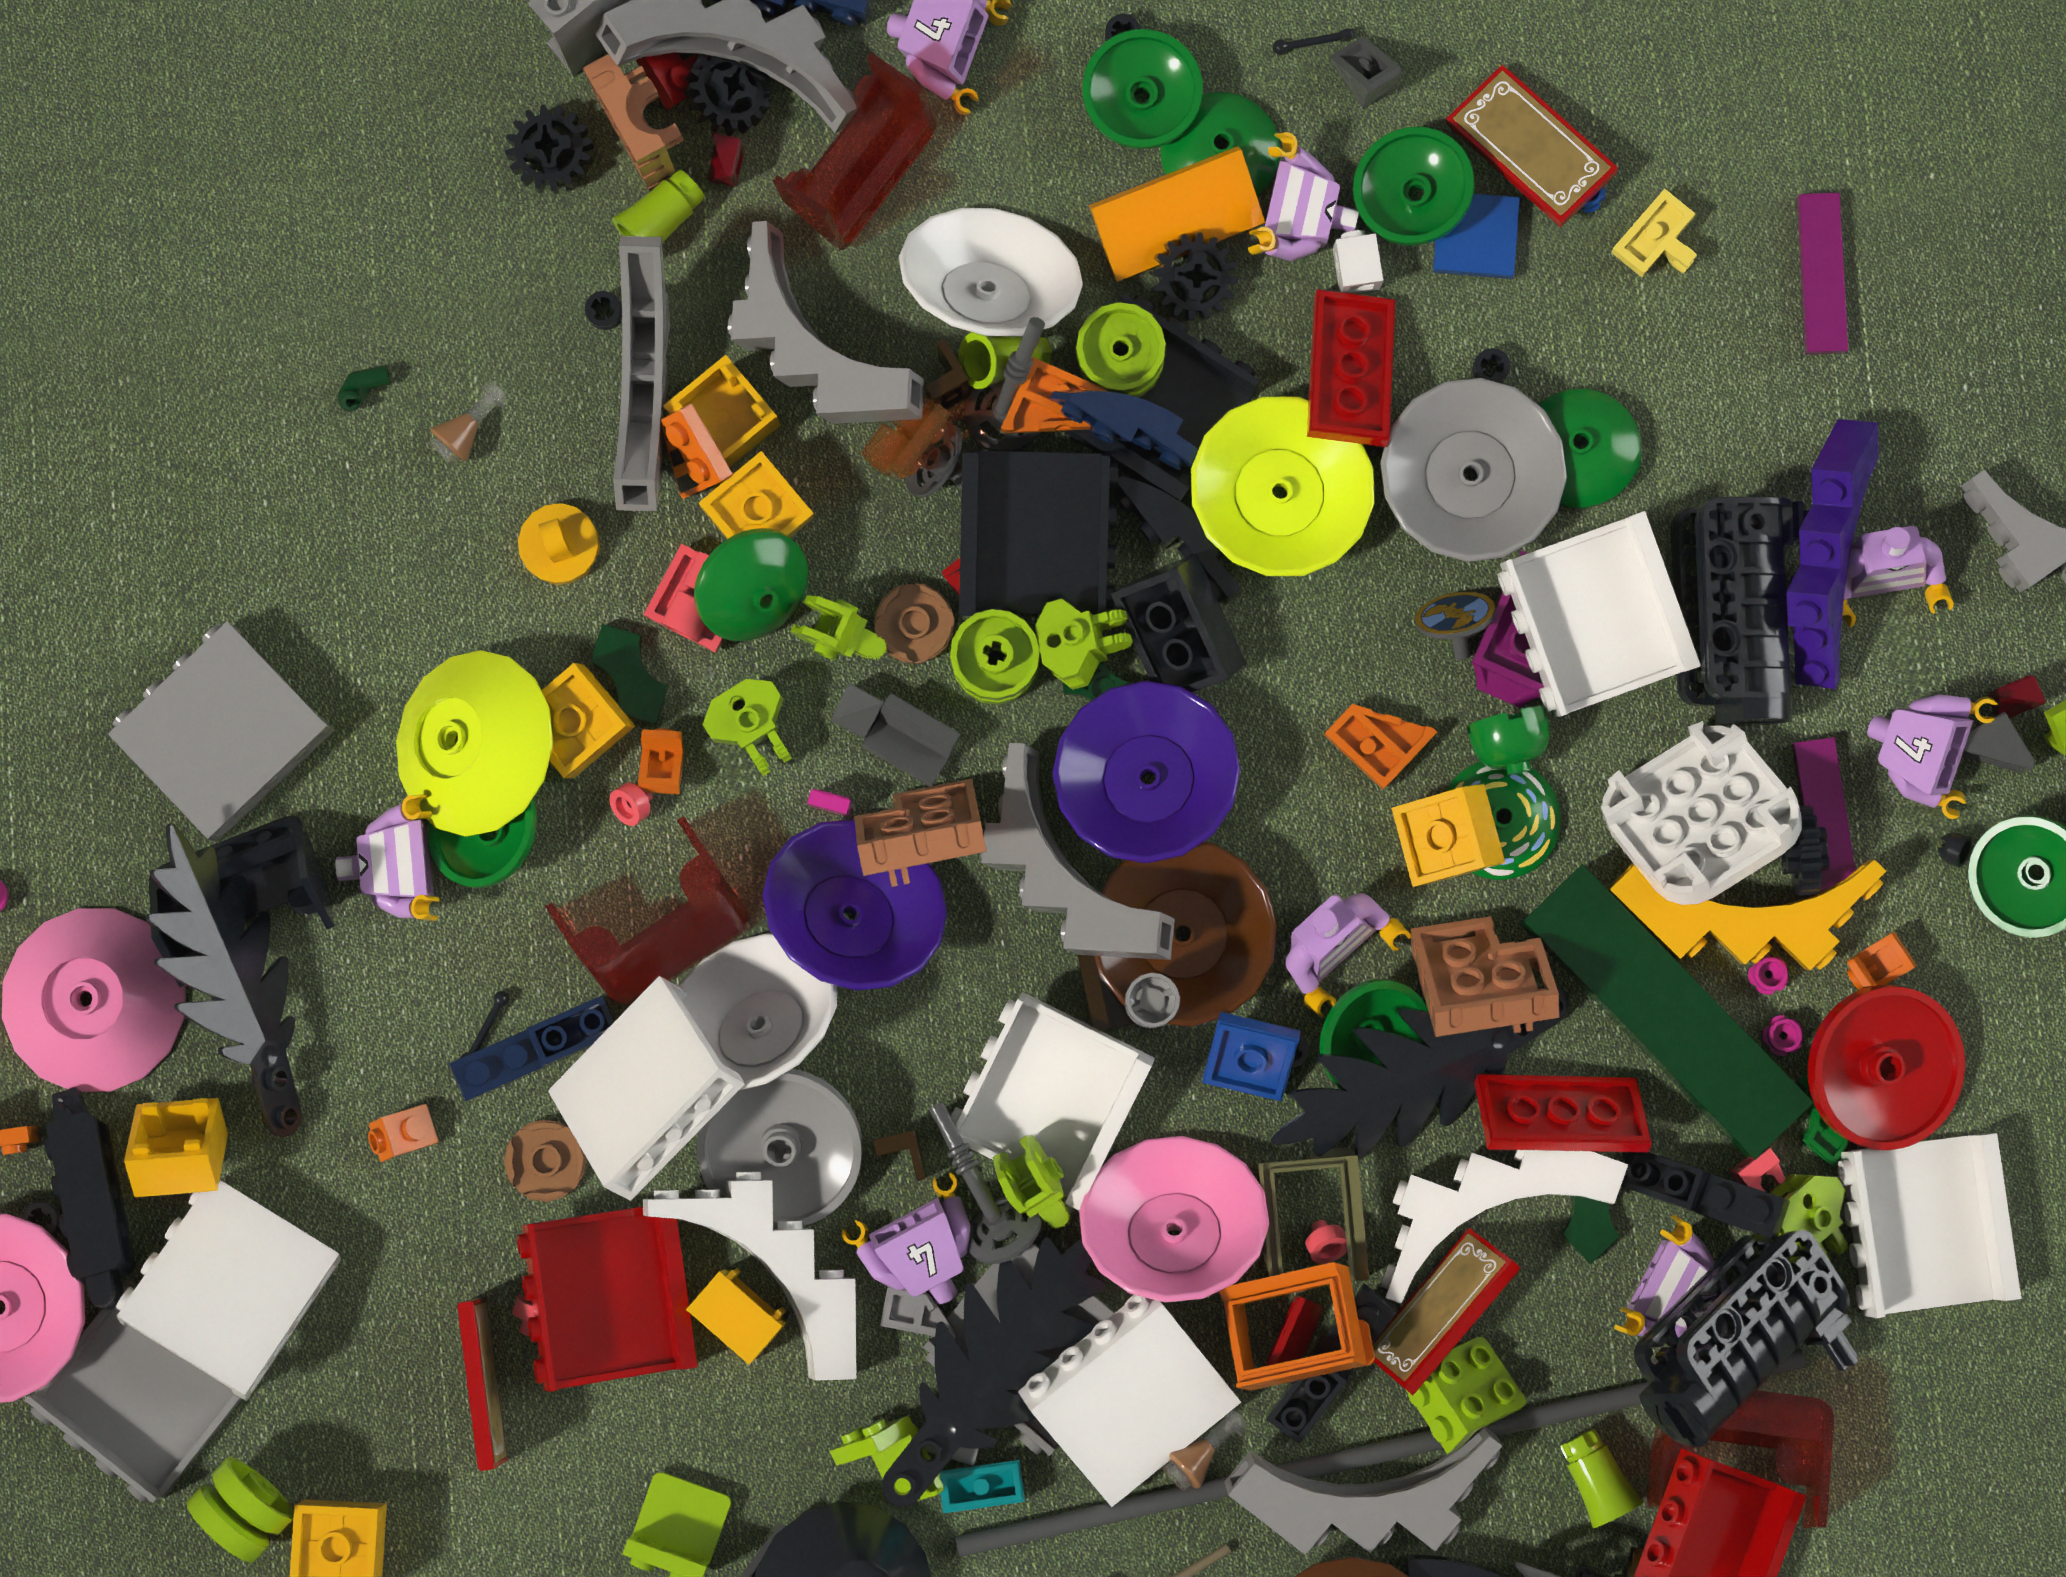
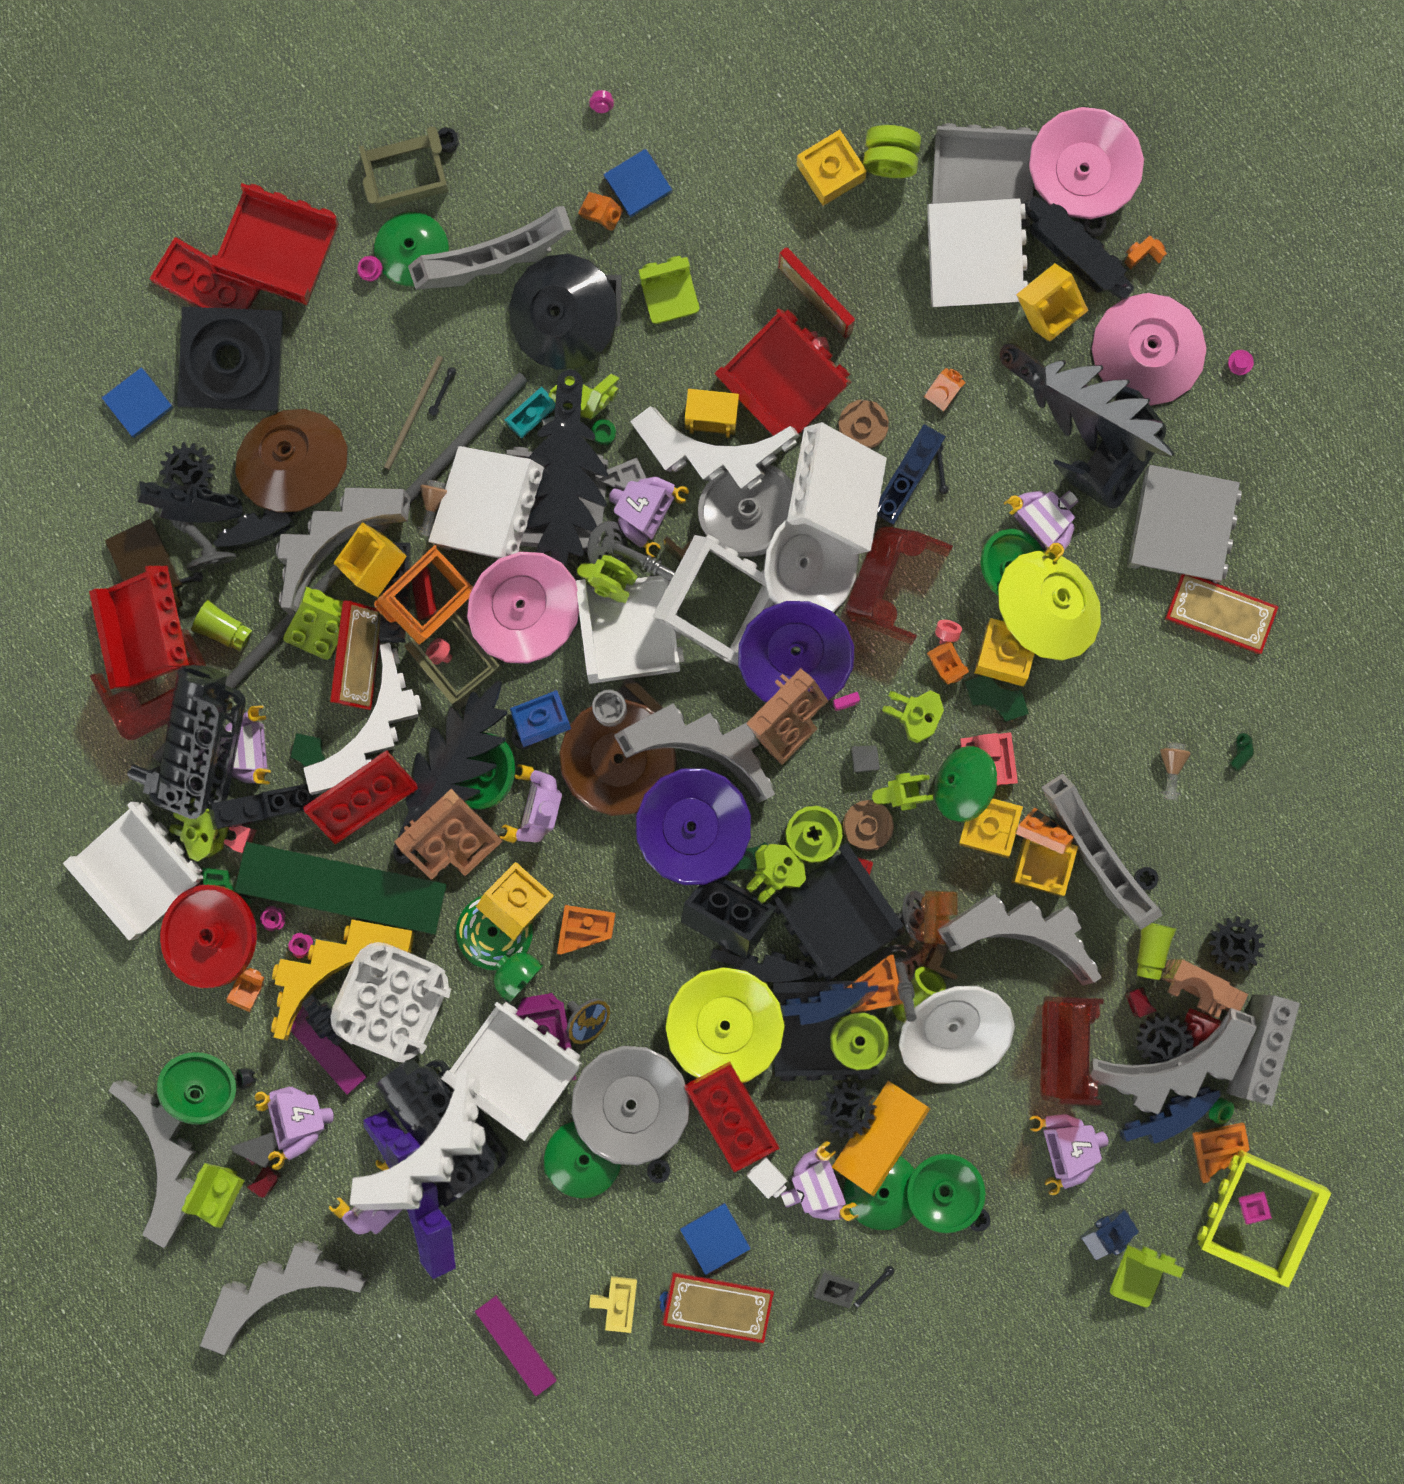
camera: 145 degrees right, 0 degrees up
yellow tile [518,503,600,585] -> none
dark grey panel [861,693,961,787] -> none
green dish [1353,127,1475,246] -> none
none -> yellow container [334,522,407,598]
none -> white arch [350,1070,485,1210]
none -> green tile [591,419,616,446]
none -> white window [652,534,774,666]
none -> pearl gold tile [1165,574,1279,655]

